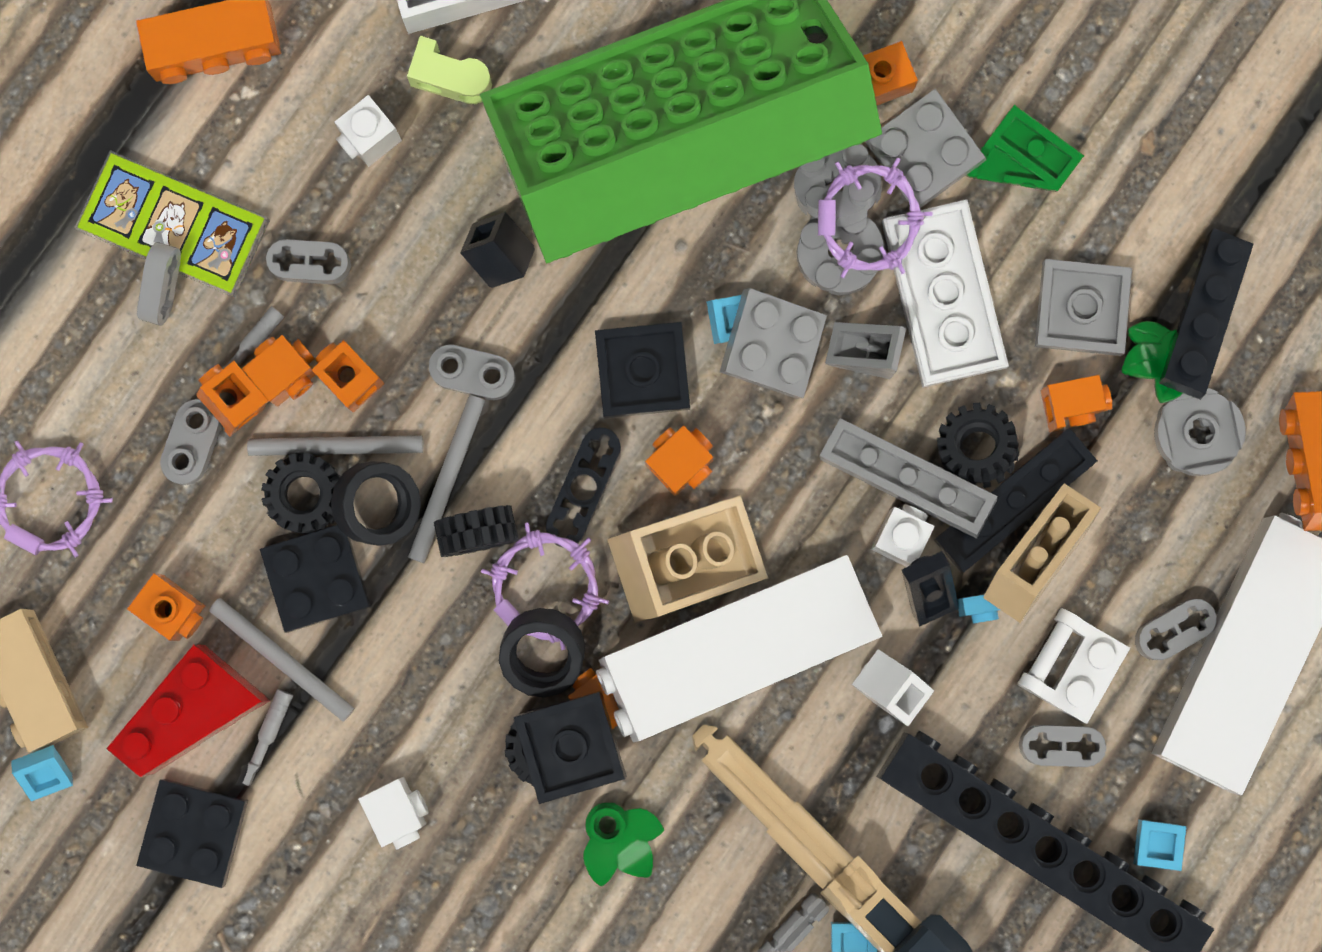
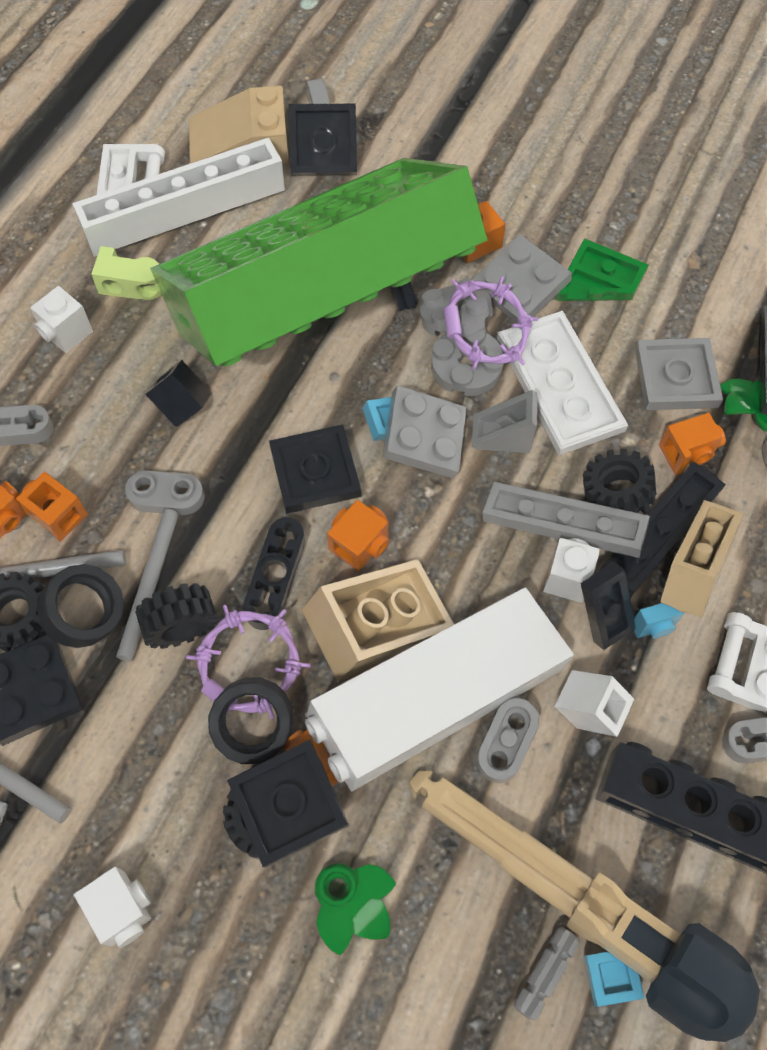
camera: 10 degrees left, 20 degrees down
none -> light grey plate [477,698,539,783]

